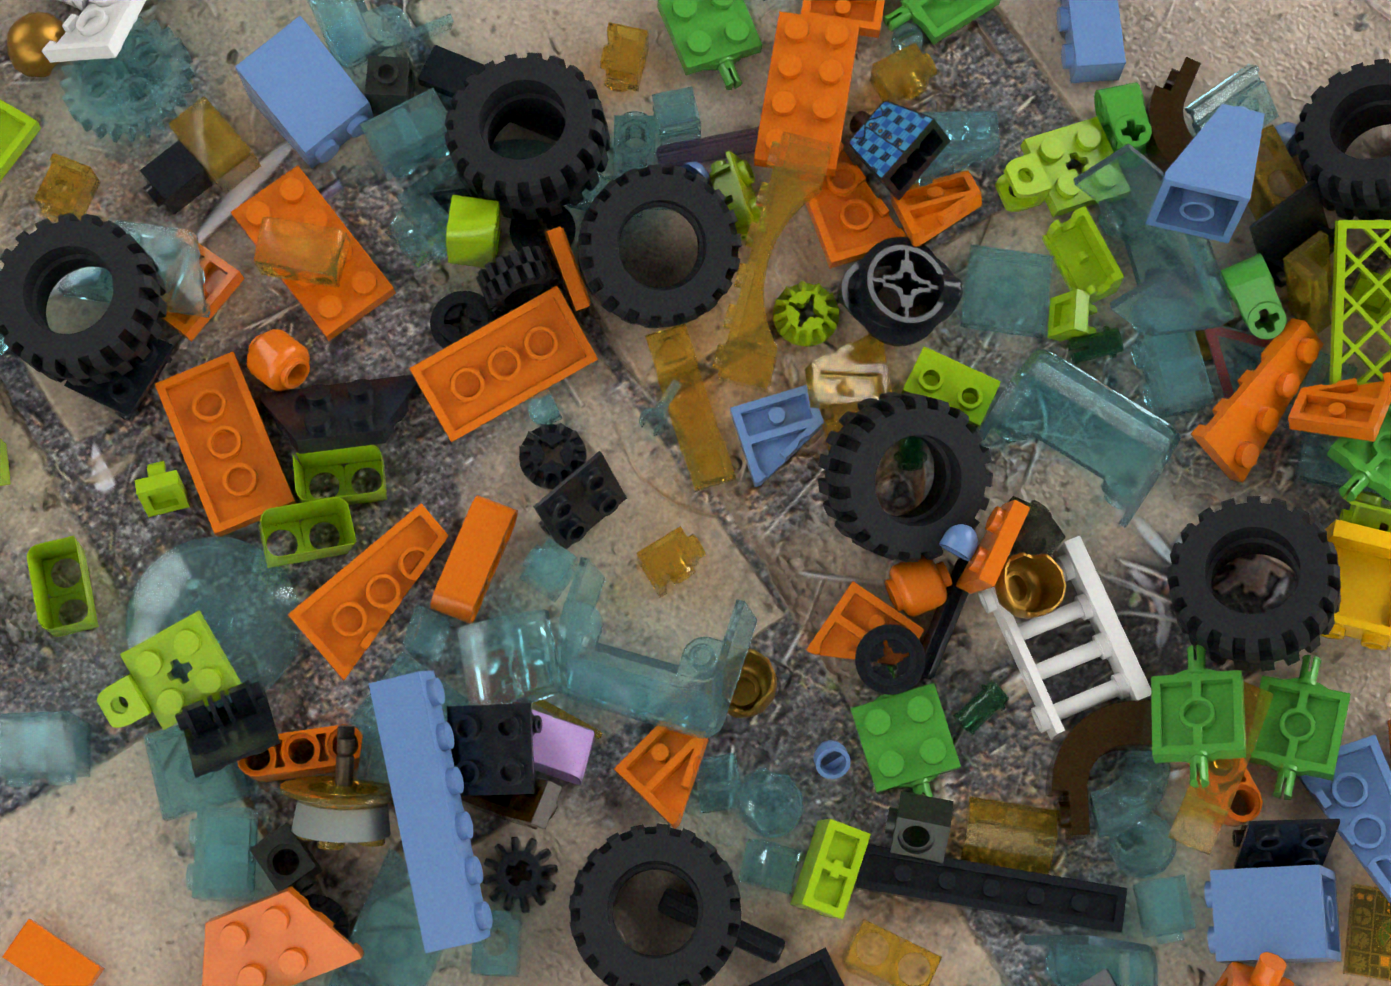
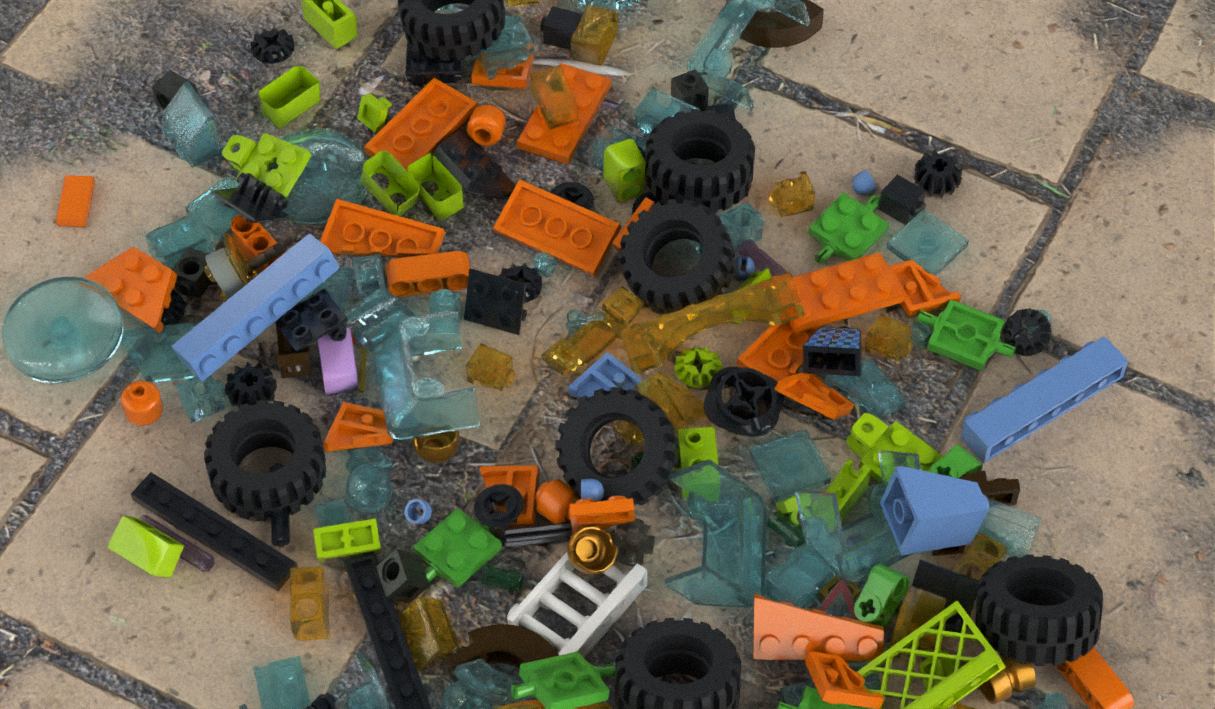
camera: 60 degrees right, 20 degrees down
medium blue slope [235,16,375,169] -> none
black tyre [476,246,559,313] -> none
clear light blue brick [652,86,701,152] -> none

